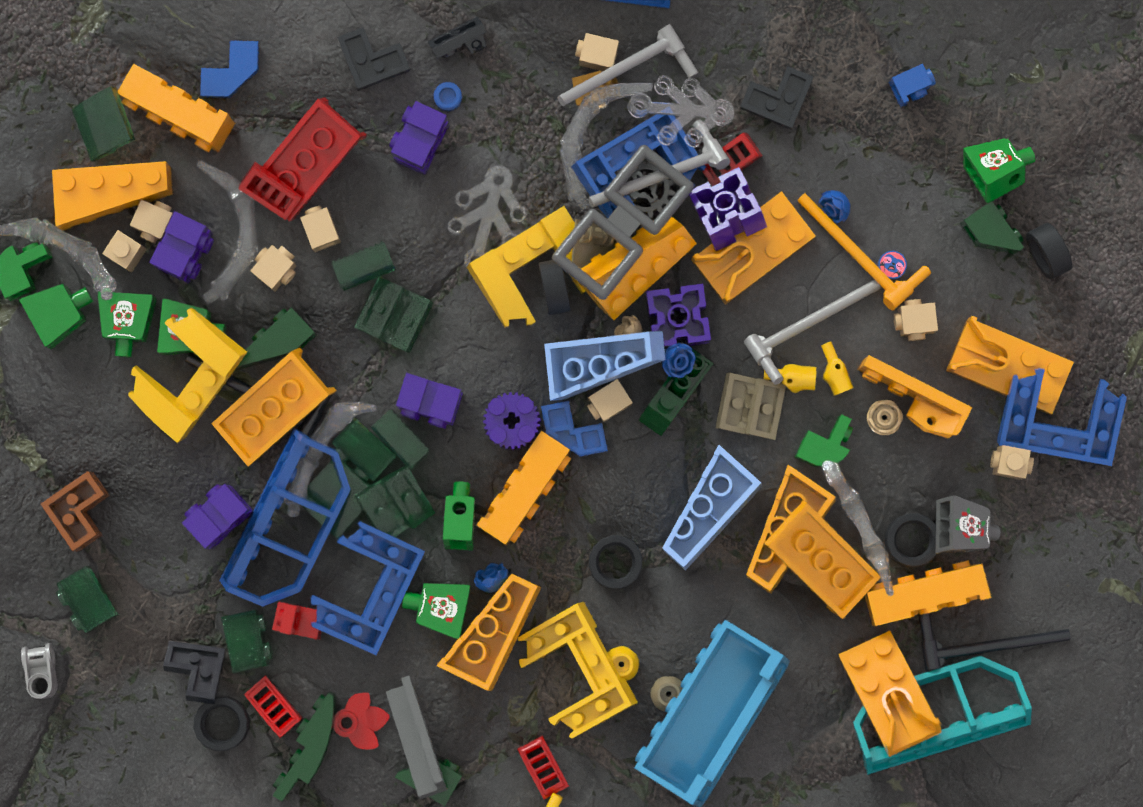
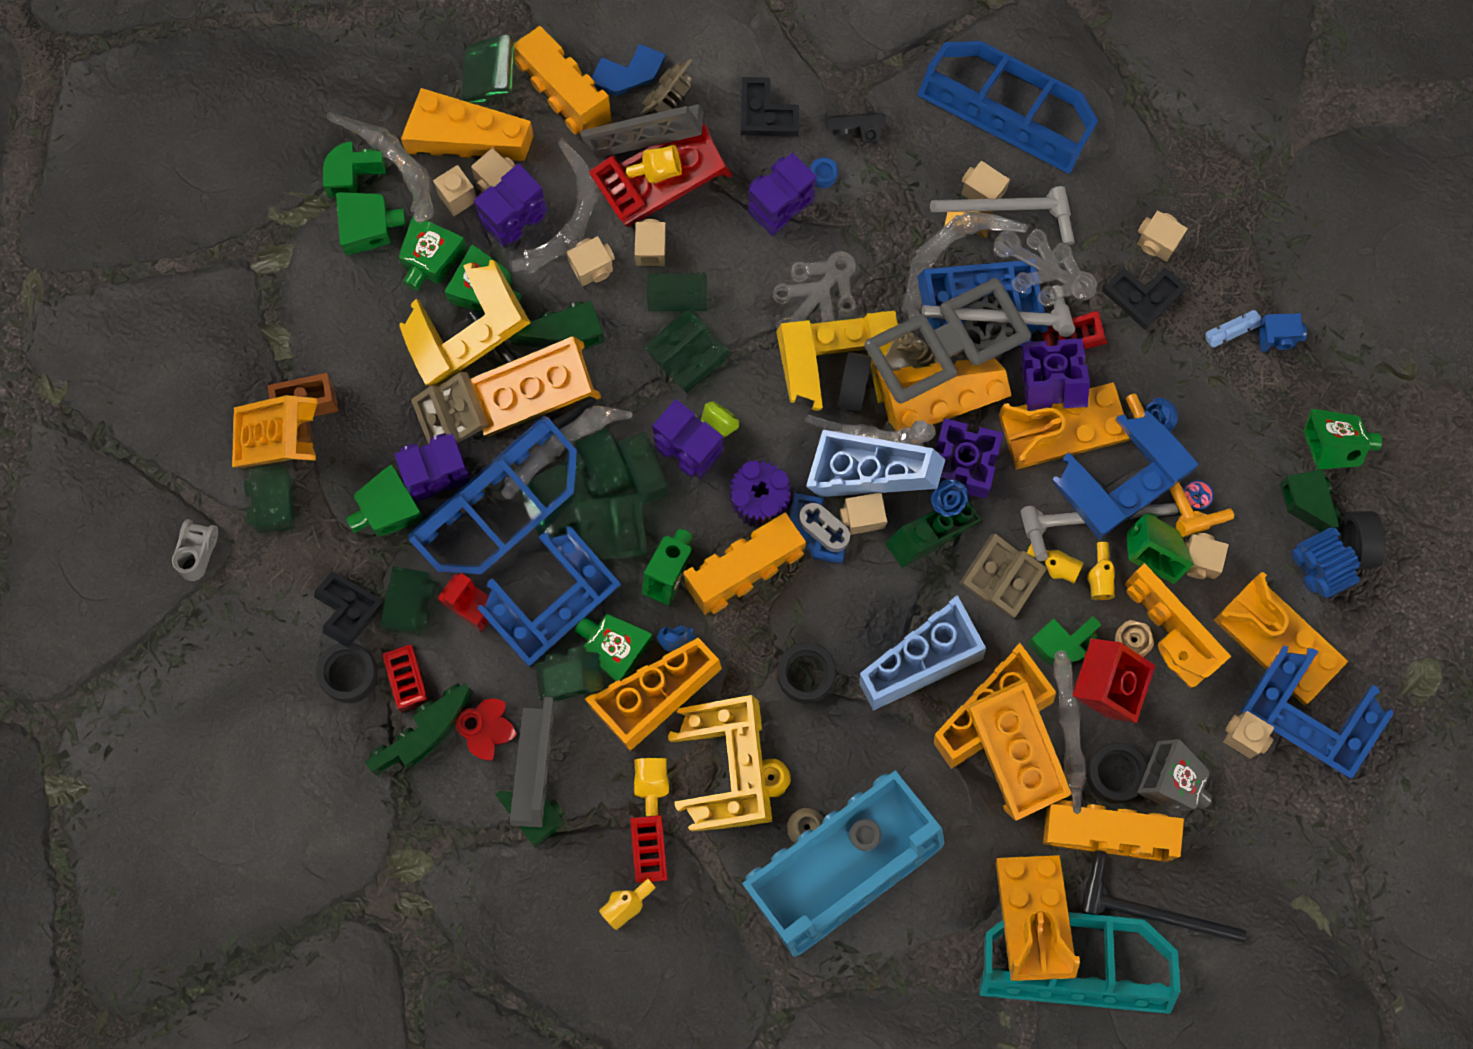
camera: 20 degrees right, 10 degrees down
none -> light orange plate [232,395,317,468]
none -> green torso [345,464,424,537]
none -> dark tan slope [411,372,489,444]
none -> clear green brick [535,647,604,702]
none -> dark grey fence [581,104,704,158]
none -> yellow piece [626,145,682,184]
none -> yellow piece [634,758,669,816]
none -> dark tan hinge [640,59,692,116]
none -> lime cone [700,401,739,438]
none -> light grey beam [799,503,850,552]
none -> clear animal [805,415,935,446]
none -> dark grey tile [849,819,881,851]
none -> blue wedge [1052,411,1199,540]
none -> red brick [1072,638,1156,723]
none -> green torso [1126,513,1194,584]
none -> tan brick [1137,210,1188,262]
none -> light blue axle [1205,310,1261,347]
none -> blue brick [1291,527,1360,598]

